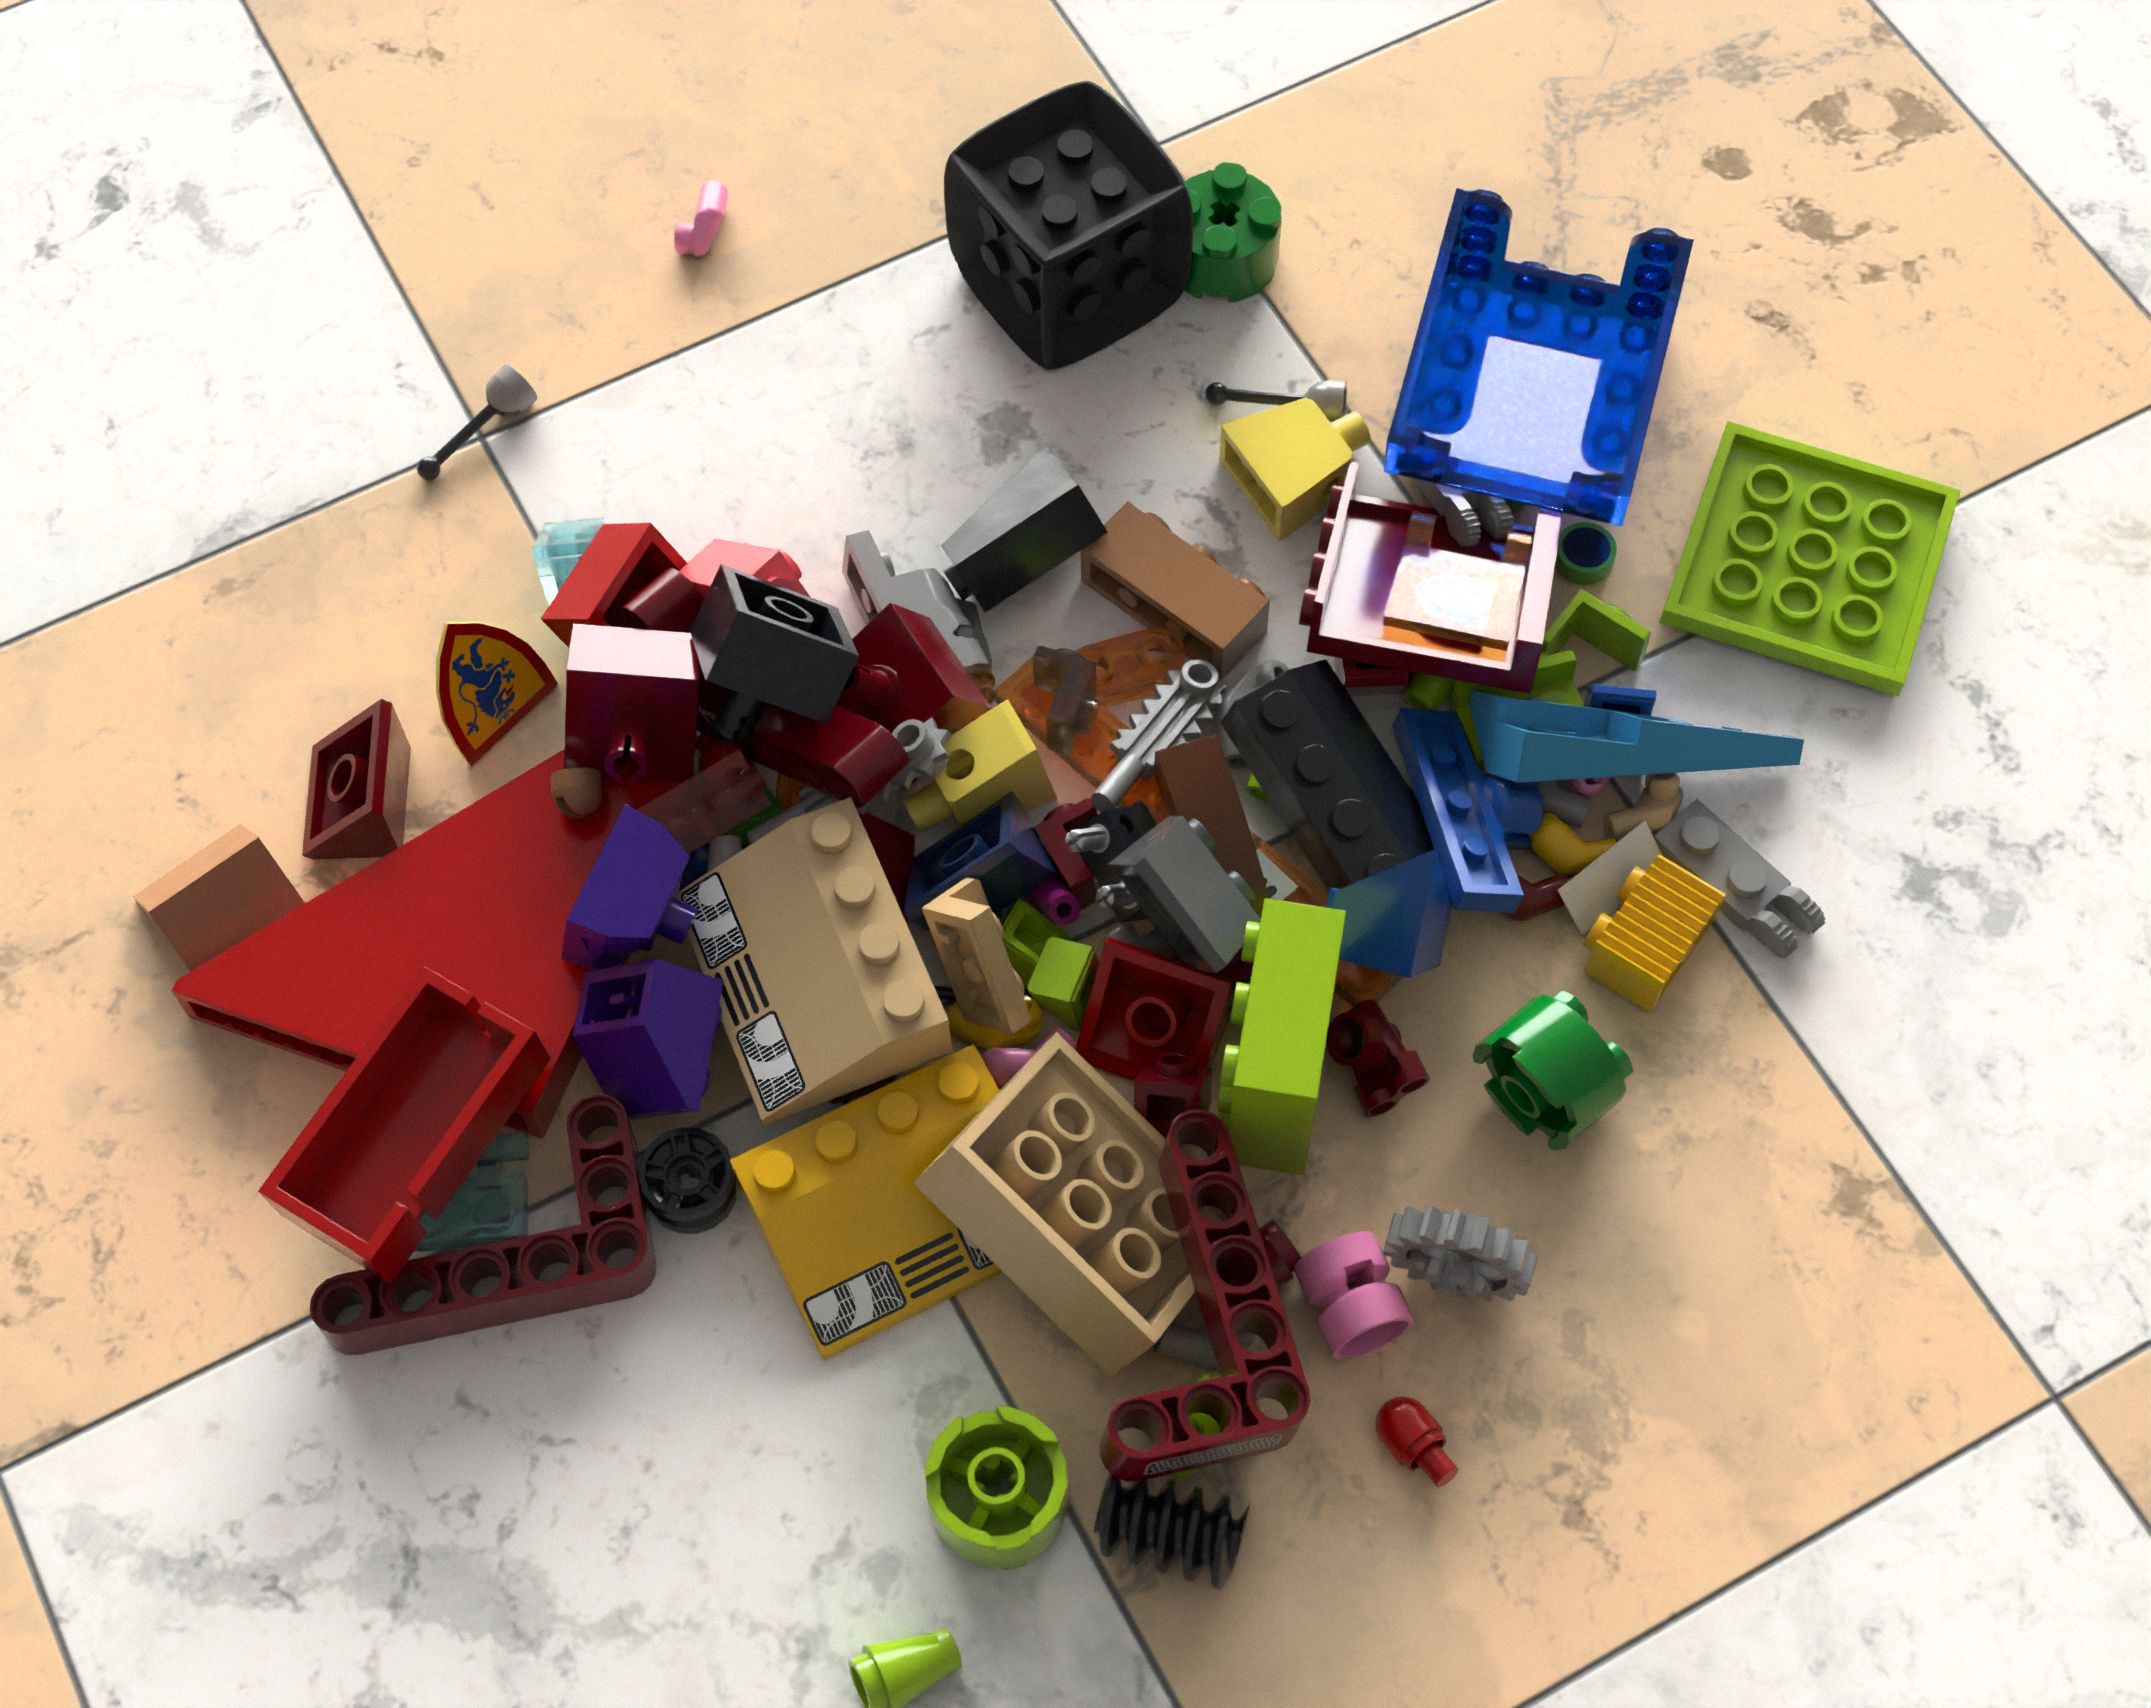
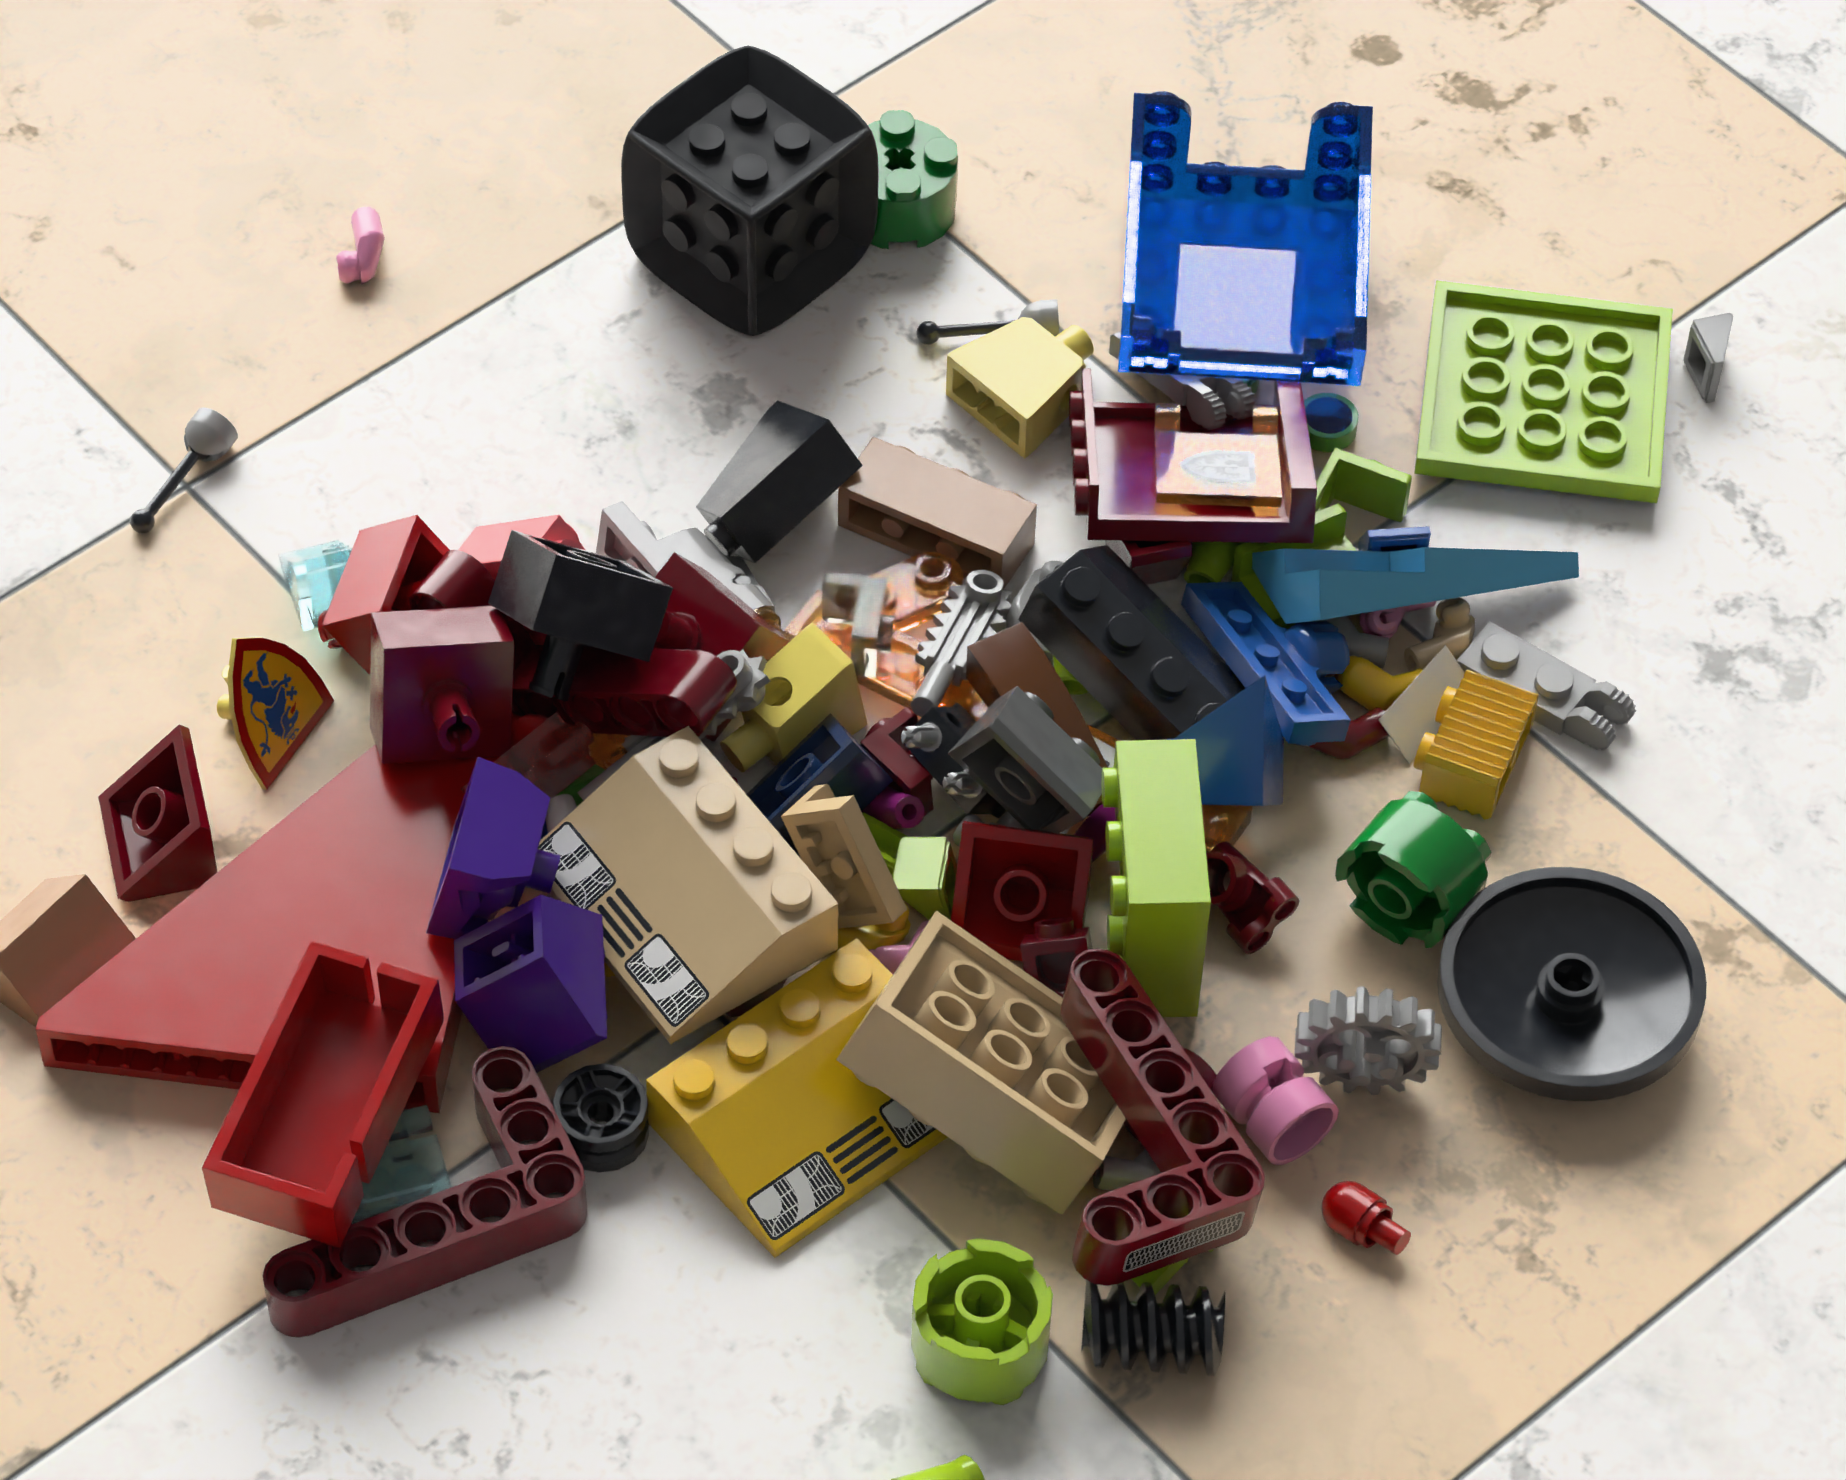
camera: 15 degrees left, 10 degrees down
medium nougat hinge [550,768,603,819] -> none
none -> black dish [1437,867,1707,1101]
none -> light grey slope [1683,313,1734,403]

